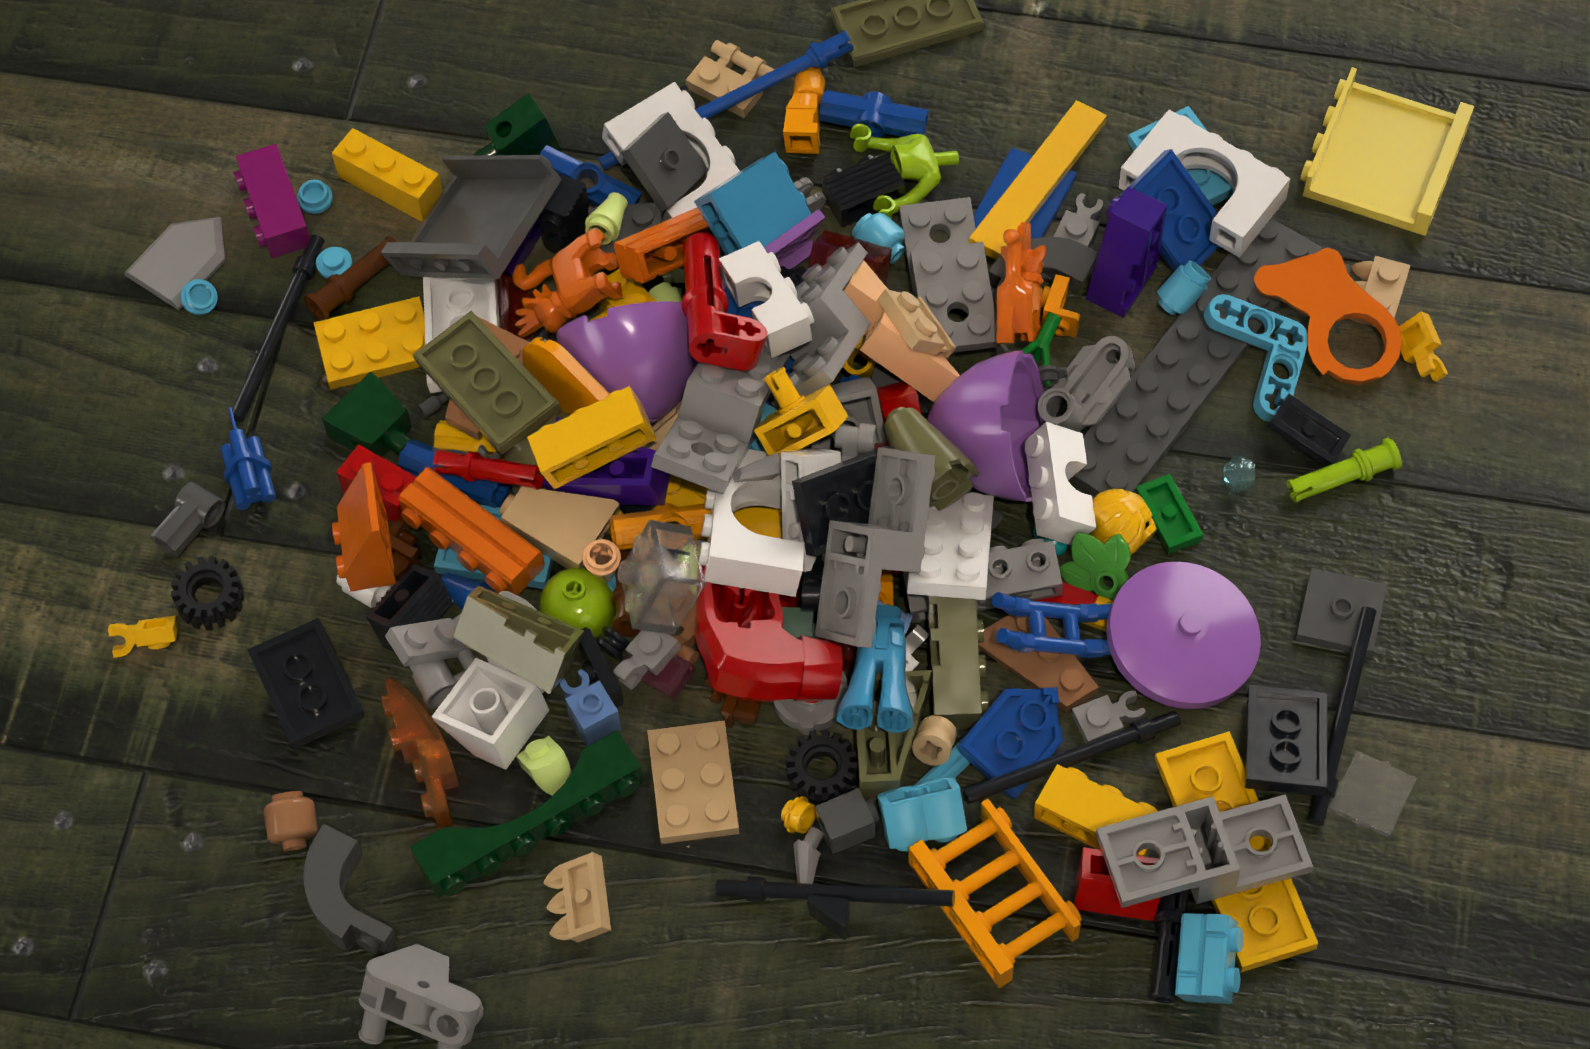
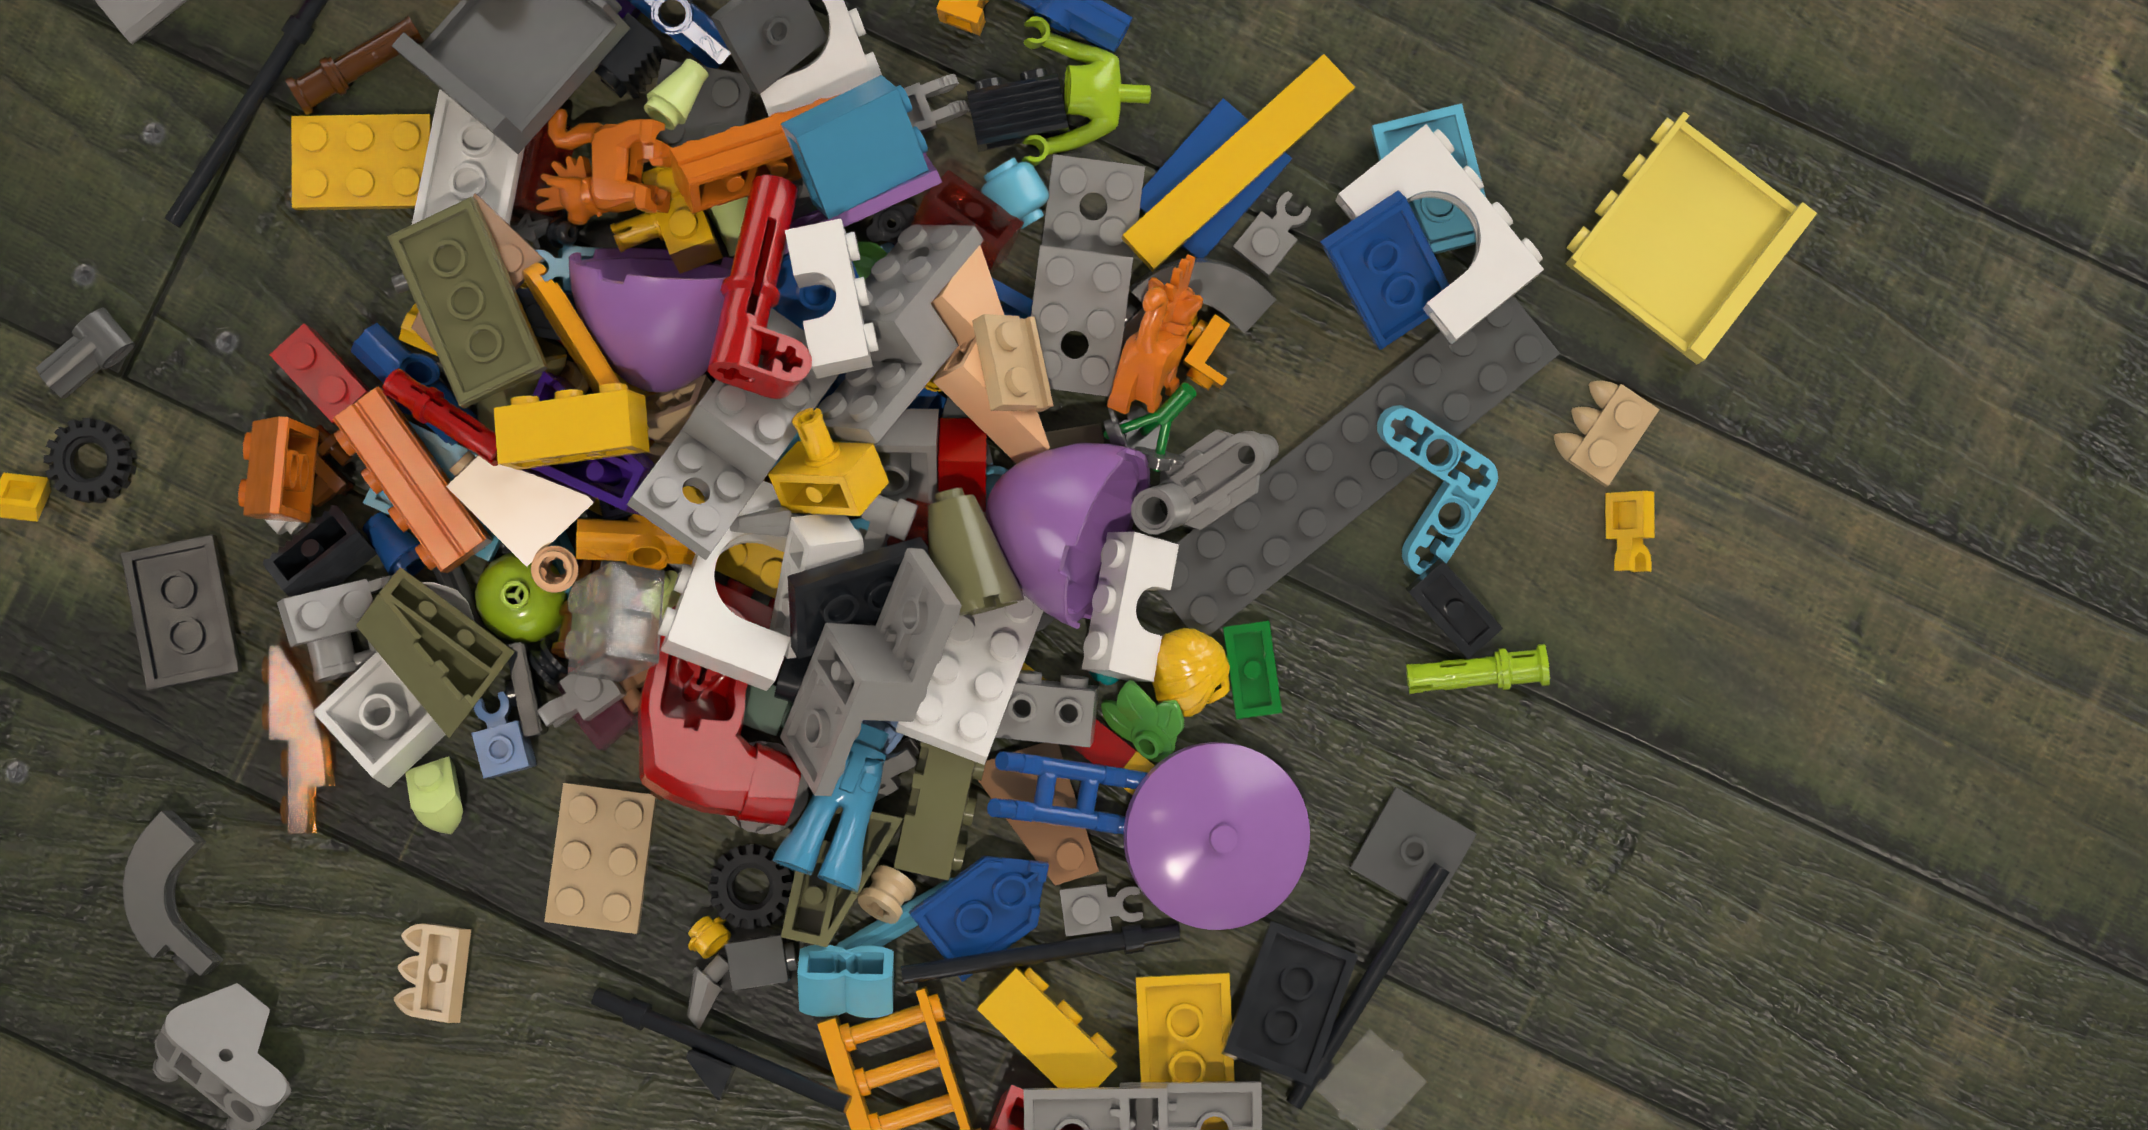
camera: 10 degrees right, 25 degrees up
medium azure plate [181,279,218,315] -> none
blue piece [220,407,276,510] -> none
medium nougat head [263,791,318,851] -> none
medium azure plate [316,247,353,279] -> none
dark green torso [322,372,414,457] -> none
dark green arch [410,730,644,899] -> none
dark purple wedge [1086,186,1167,318] -> none
medium azure brick [1157,260,1211,315] -> none
clear light blue plate [1224,455,1255,493] -> none
orange animal [1254,247,1402,385] -> none

